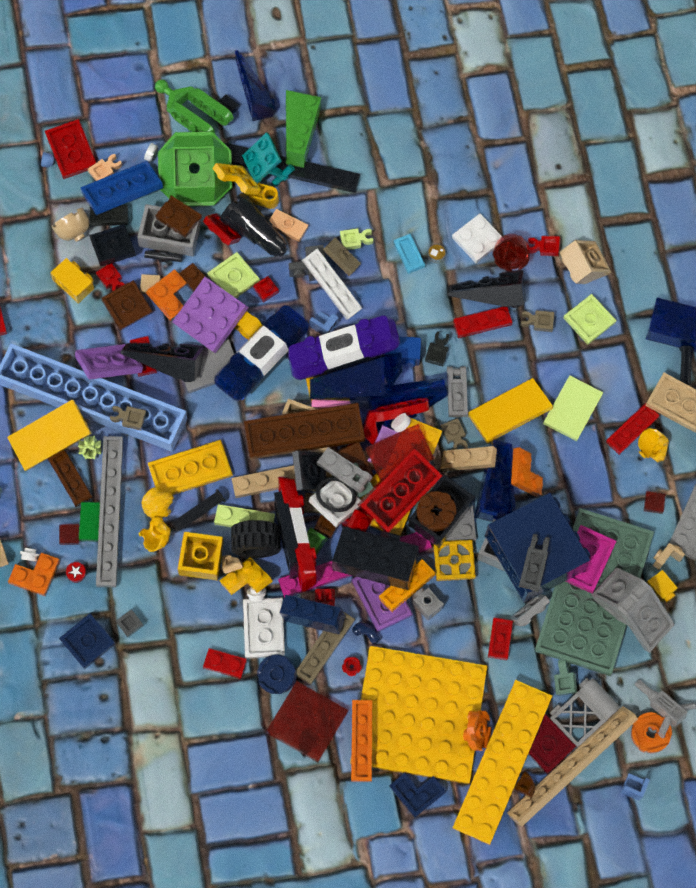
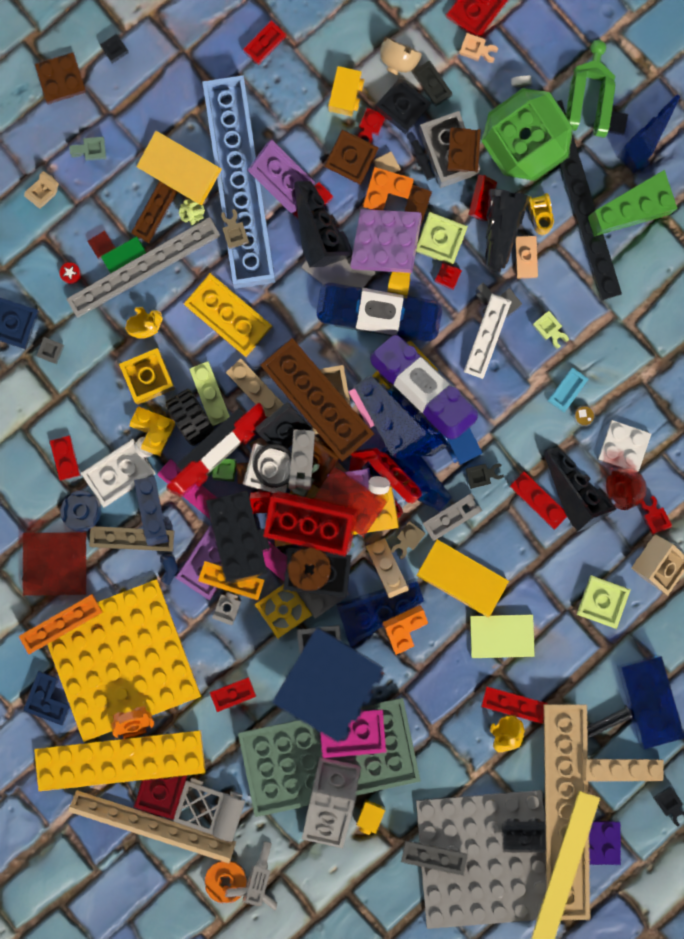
camera: 65 degrees right, 15 degrees up
orange plate [8,553,60,596] -> none
white plate [20,548,40,562] -> none
blue plate [80,161,163,215] -> none
yellow hair [141,487,174,518] -> none
black axle [171,489,226,532] -> none
yellow plate [212,163,261,195] -> none
tan tile [222,555,243,574] -> none
teal plate [242,132,295,186] -> none
medium blue panel [309,312,339,335] -> none
red tile [315,589,335,606] -> none
dark tan plate [323,237,361,276] -> none
red plate [342,657,362,676] -> none
light grey plate [510,594,550,627] -> none
reddish brown tile [514,772,535,798] -> none
dark grey hinge [519,534,550,592] -> none
dark tan plate [521,310,554,332] -> none
sand green plate [554,660,577,696] -> none
medium blue panel [620,773,650,801] -> none
clear red tile [643,491,666,514] -> none
tan bracket [653,543,685,570] -> none

